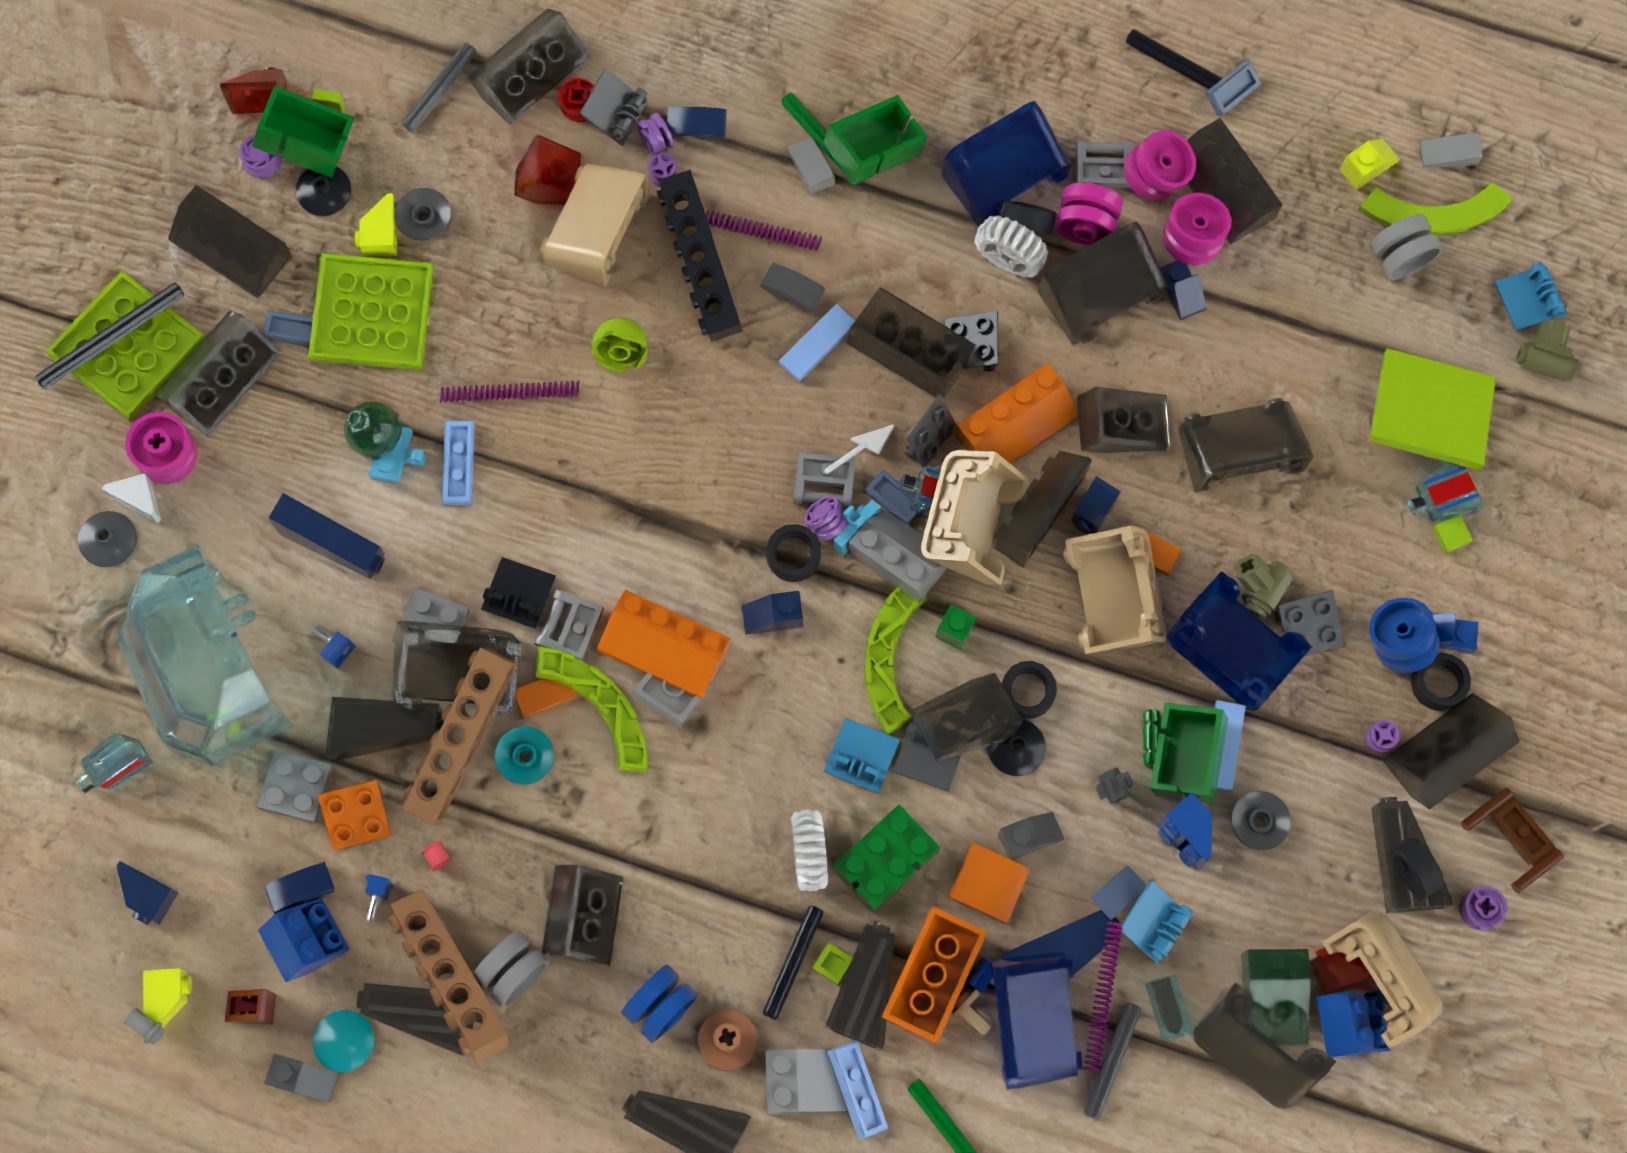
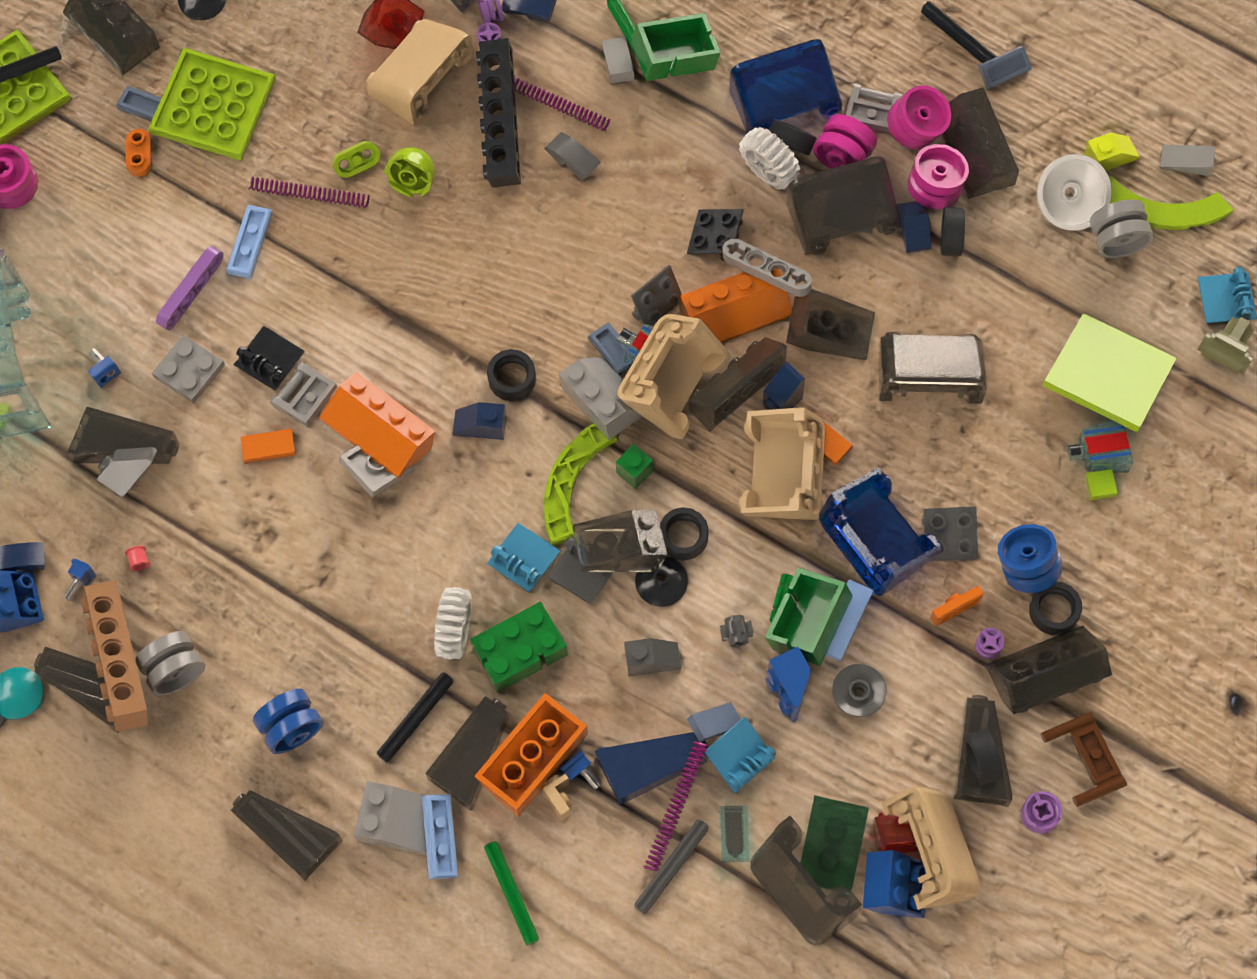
camera: 20 degrees right, 5 degrees down
clear smoke slope [155,311,282,437] -> none
light grey plate [257,750,333,823] -> none
dark blue slope [268,493,385,579] -> none
orange hinge [318,780,392,851] -> none
clear green cylinder [344,401,402,460] -> none
neon yellow slope [355,193,397,257] -> none
medium azure plate [369,423,426,485] -> none
clear smoke windscreen [392,620,522,716] -> none
dark grey dish [395,188,451,241] -> none
medium nougat brick [402,647,519,825] -> none
teal dish [495,726,554,785] -> none
lime tile [535,646,648,774] -> none
clear smoke slope [542,864,623,966] -> none
nougat piece [697,1009,758,1071] -> none
light blue tile [779,304,857,382] -> none
light grey plate [794,452,856,509] -> none
medium lavender wheel [804,496,848,541] -> none
lime tile [812,942,854,985] -> none
white piece [824,424,895,474] -> none
medium azure plate [834,500,881,557] -> none
clear smoke slope [847,287,976,399] -> none
orange slope [948,843,1030,924] -> none
clear blue windscreen [990,952,1083,1090] -> none
olive piece [1234,553,1293,621] -> none
blue slope [1433,613,1478,653] -> none
none -> slope [97,447,157,497]
none -> orange plate [125,129,152,177]
none -> medium lavender beam [156,246,224,330]
none -> lime plate [332,141,380,178]
none -> light grey beam [722,239,812,297]
none -> orange plate [930,585,984,626]
none -> black tyre [940,207,965,256]
none -> white dish [1036,154,1111,231]

